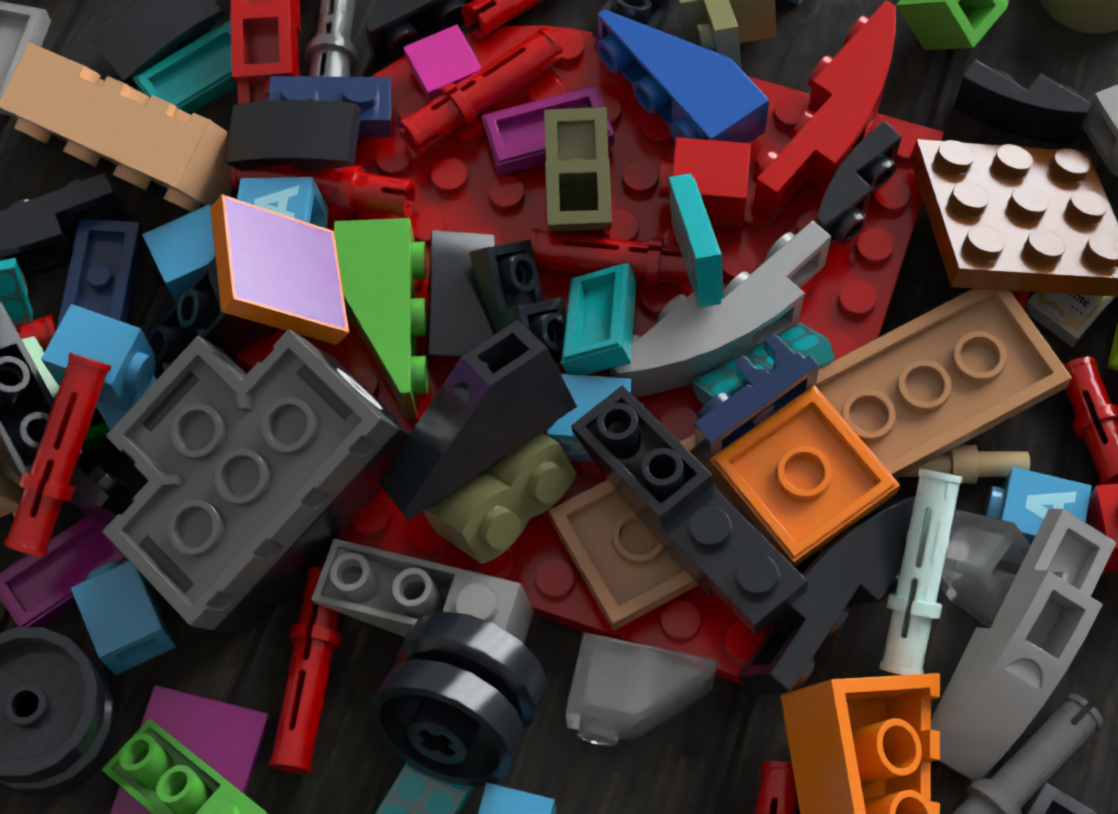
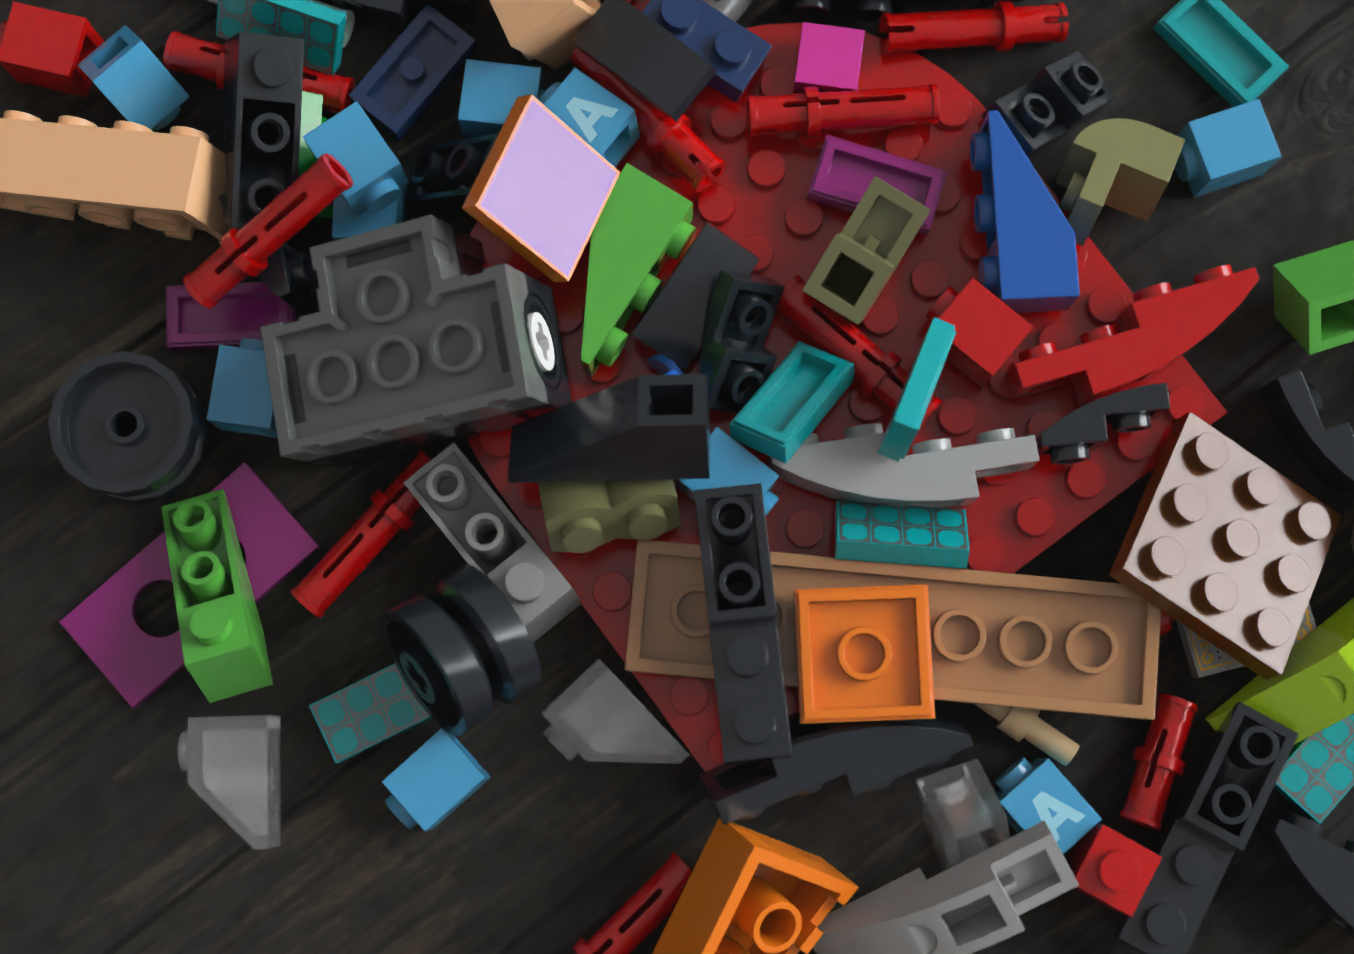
camera: 30 degrees right, 15 degrees up
dark blue plate [694,334,819,461] -> none
light aqua pin [879,468,963,675] -> none

